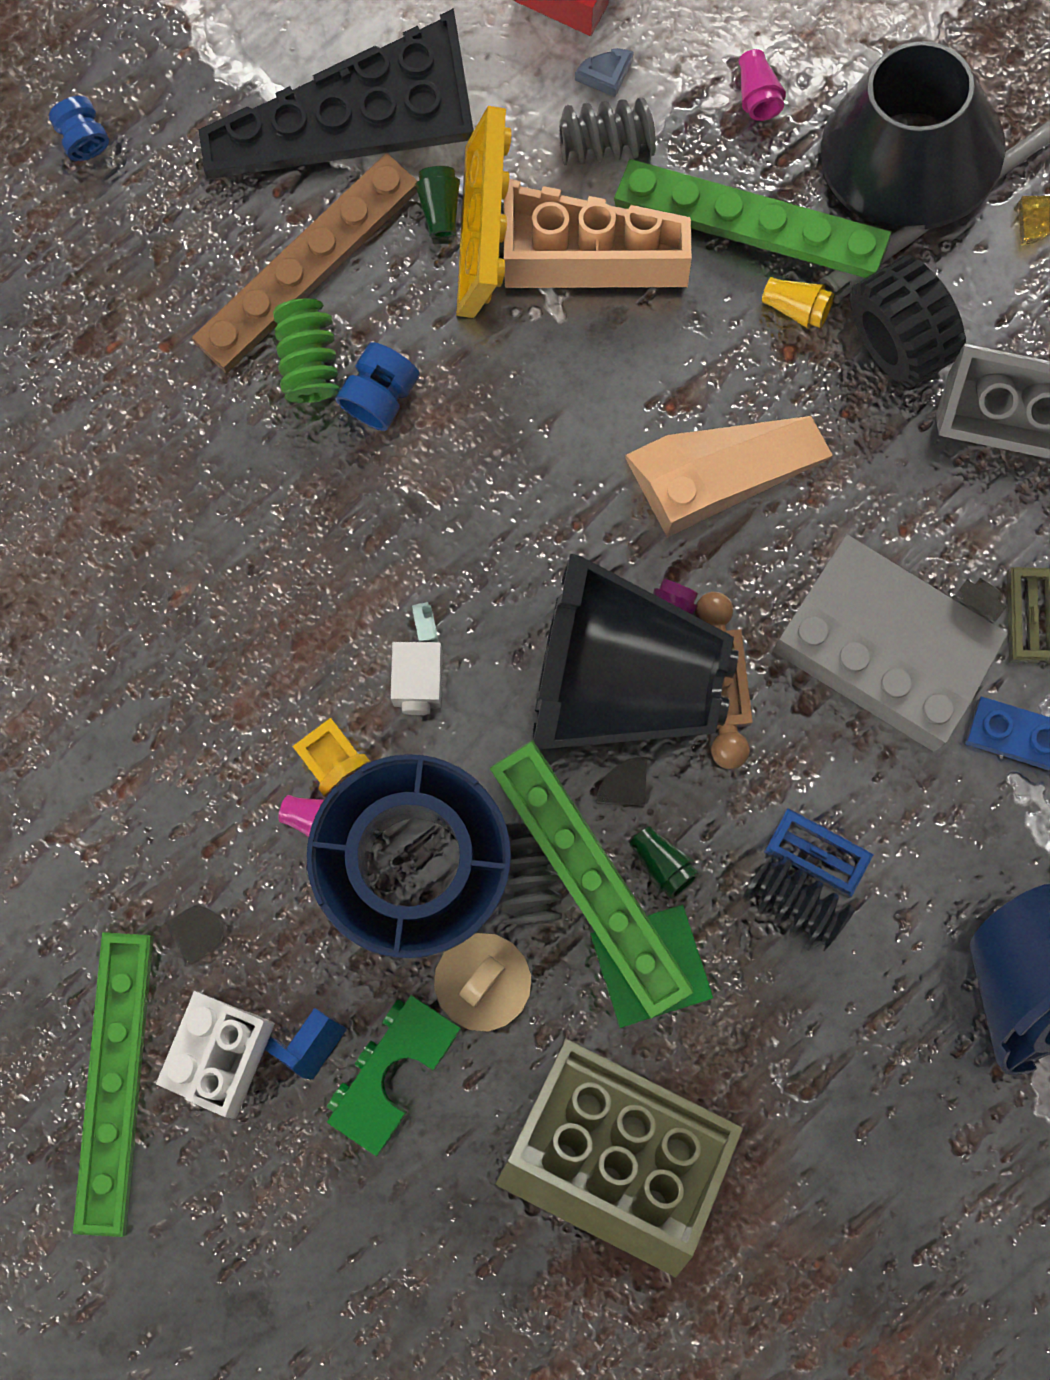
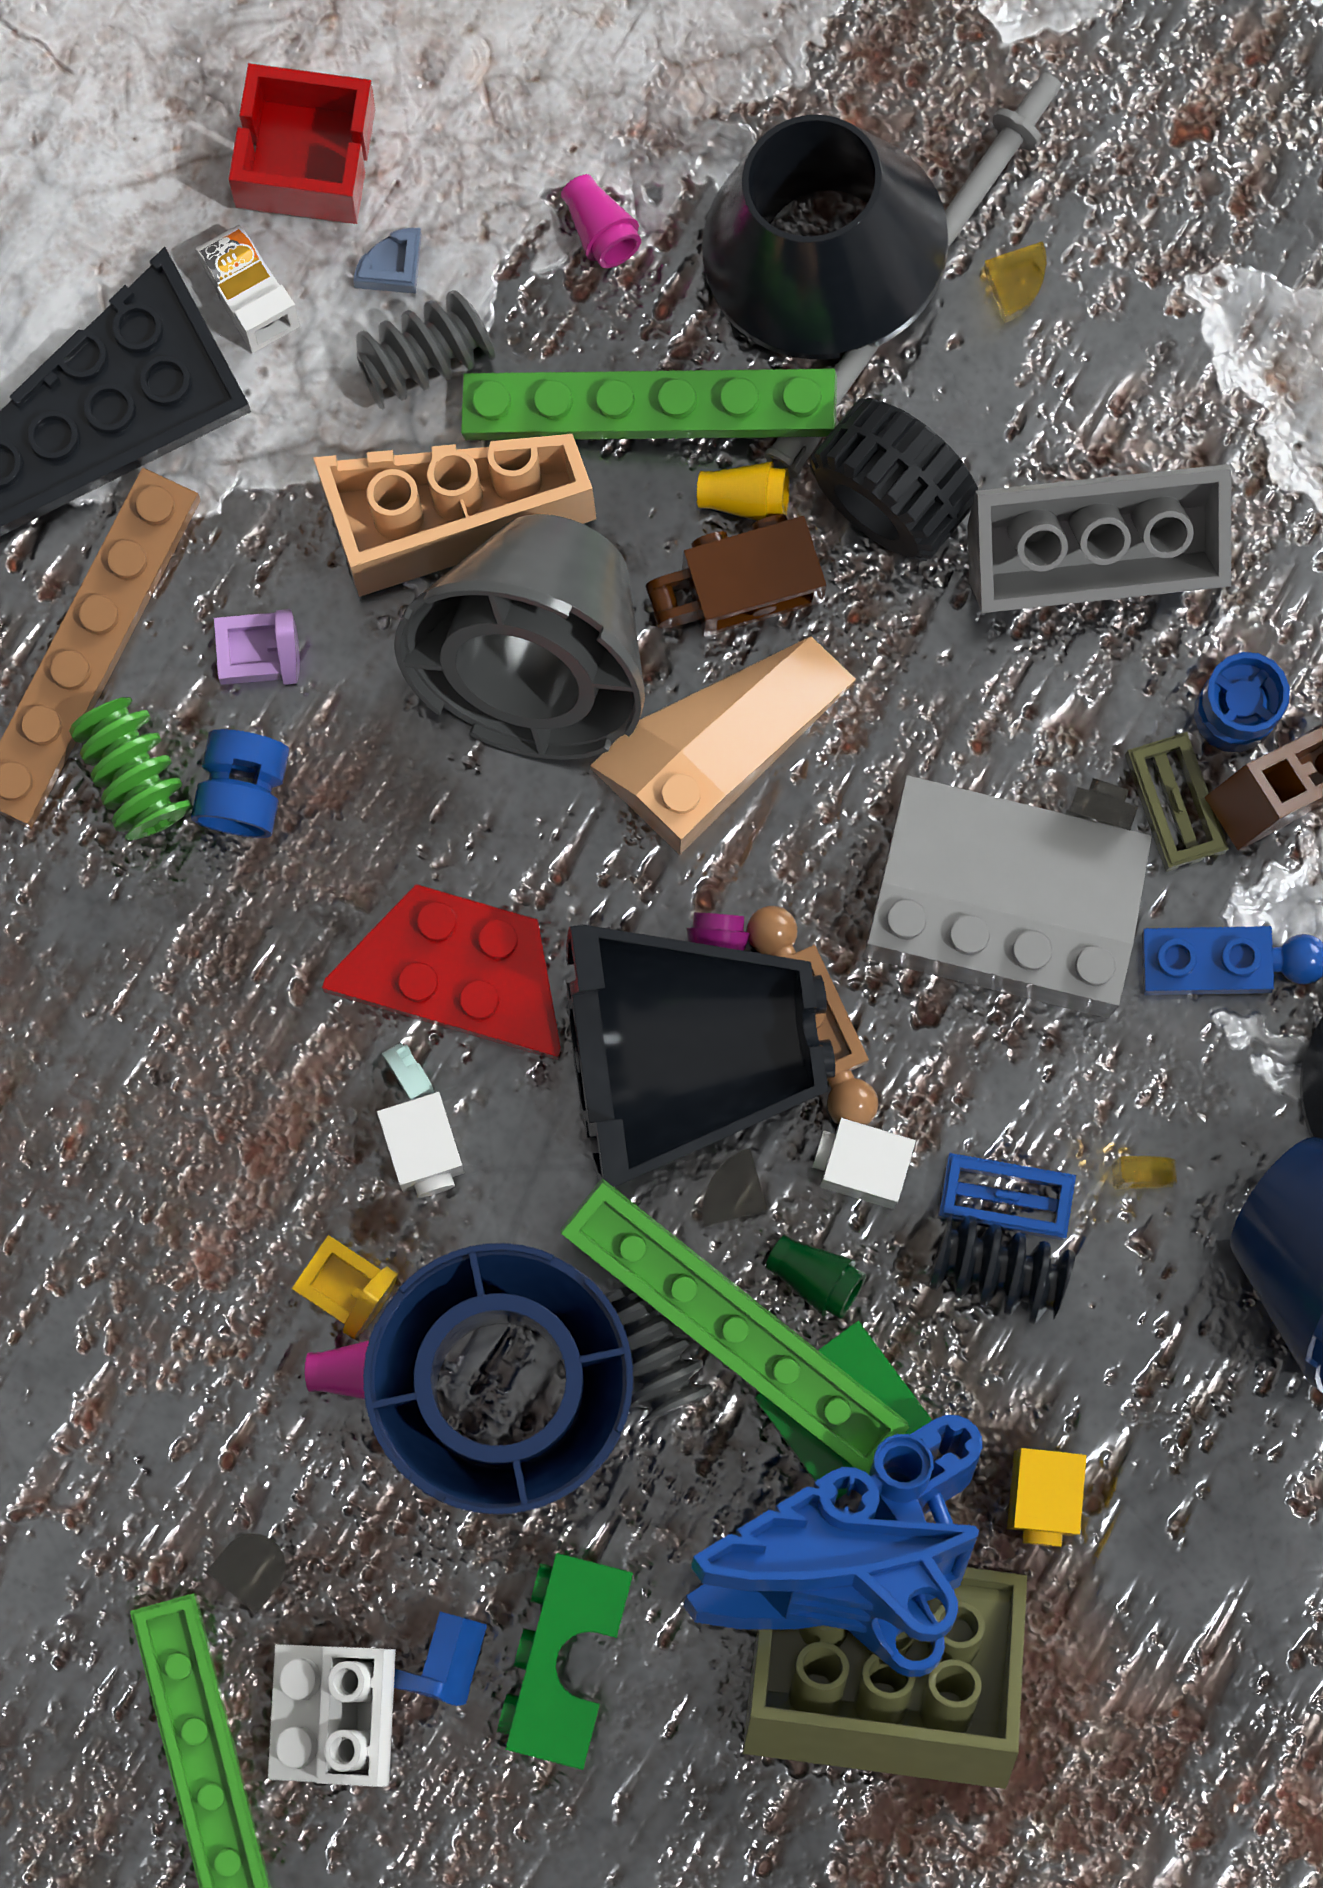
camera: 25 degrees left, 0 degrees up
dark green cone [415,166,460,238] -> none
tan tile [434,933,531,1031] -> none
yellow plate [456,106,512,318] -> none
none -> white leg [195,225,301,354]
none -> lavender tile [214,609,300,685]
none -> red wing [322,884,561,1060]
none -> dark grey cone [394,514,645,760]
none -> reddish brown brick [645,514,827,637]
none -> blue piece [684,1415,983,1677]
none -> white brick [812,1118,916,1209]
none -> yellow brick [1007,1448,1087,1547]
none -> clear yellow tile [1112,1156,1177,1189]

